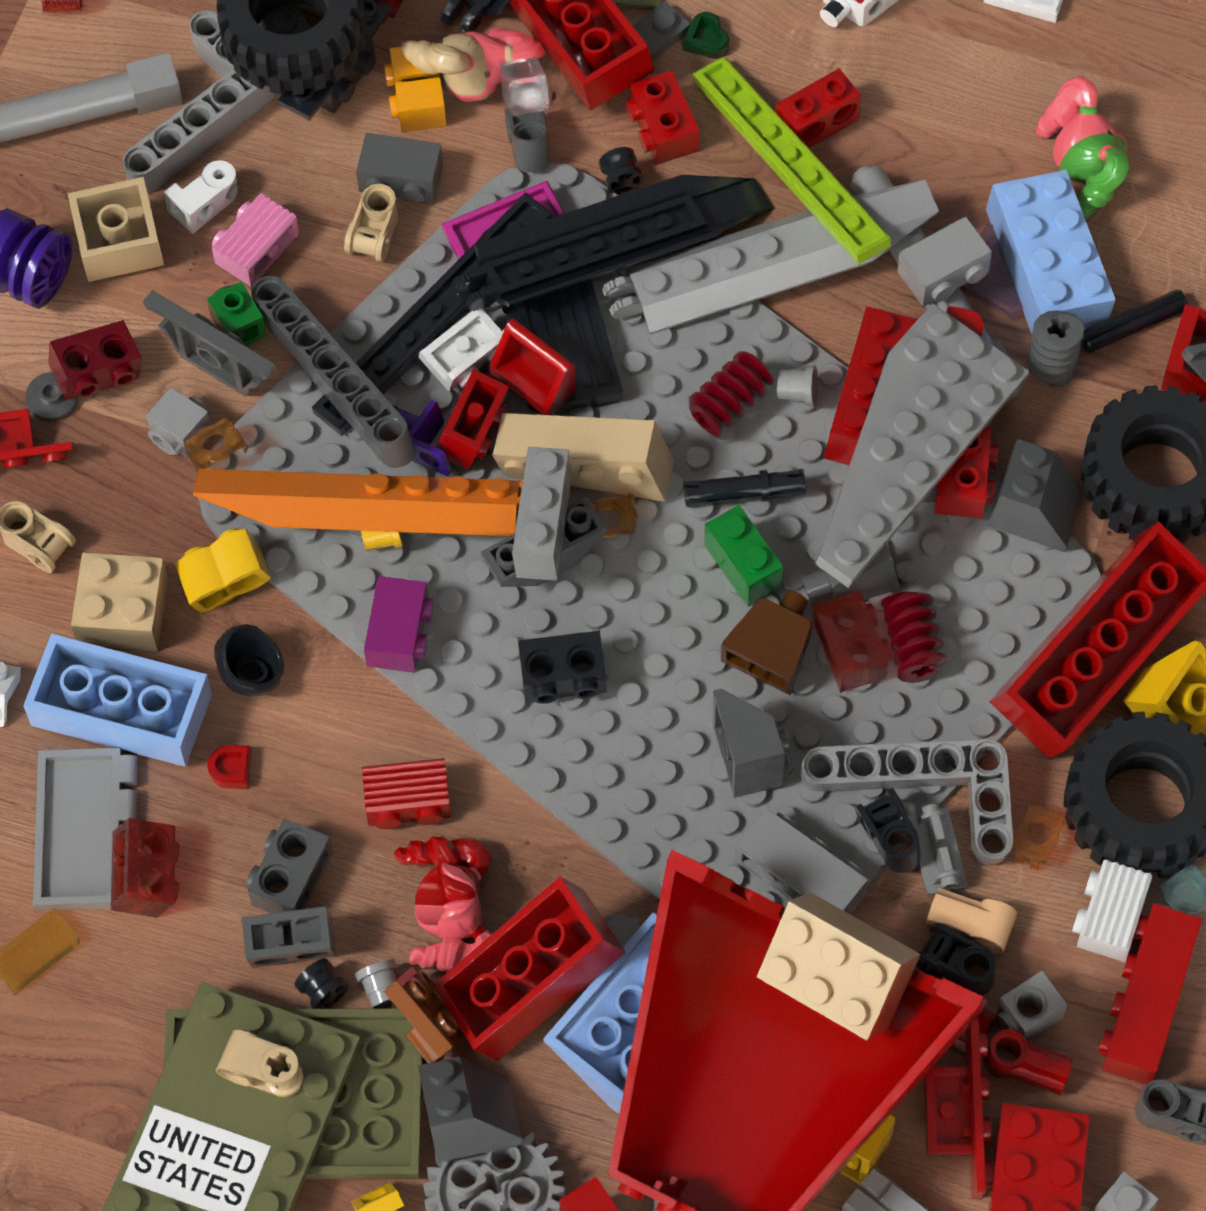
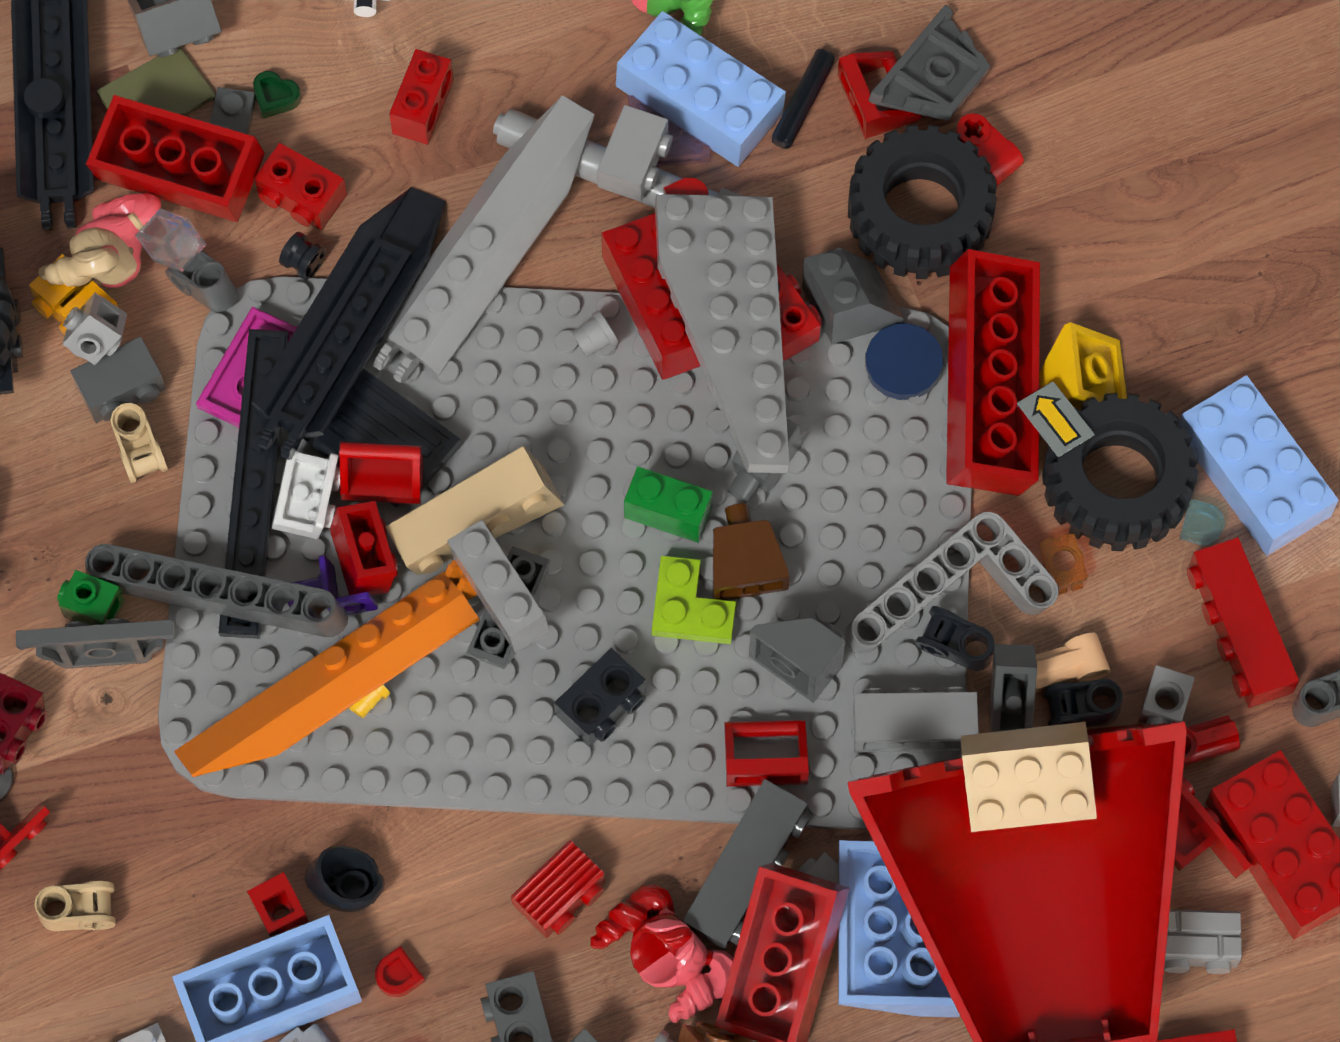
camera: 40 degrees left, 5 degrees up
tan brick [71,553,168,652] -> none
light grey brick [146,387,212,459] -> none
yellow brick [175,528,271,614] -> none
clear orange piece [185,417,248,471] -> none
bright pink brick [212,193,299,287] -> none
magenta brick [364,576,434,673] -> none
clear orange piece [591,493,638,538] -> none
black pin [683,469,806,507] -> none
dark red piece [689,351,774,438] -> none
lime tile [693,56,891,265] -> none
clear red brick [812,591,893,693] -> none
dark red piece [881,591,947,683] -> none
light grey hinge [908,804,968,895] -> none
dark grey piece [1027,310,1084,387] -> none
white brick [1072,860,1152,962] -> none
none -> light grey brick [62,293,127,365]
none -> red brick [247,872,309,938]
none -> lime plate [651,556,736,644]
none -> dark grey brick [683,779,810,951]
none -> red tile [724,720,809,787]
none -> dark blue tile [865,323,943,400]
none -> dark grey brick [989,644,1037,732]
none -> light grey sticker [1017,382,1095,457]

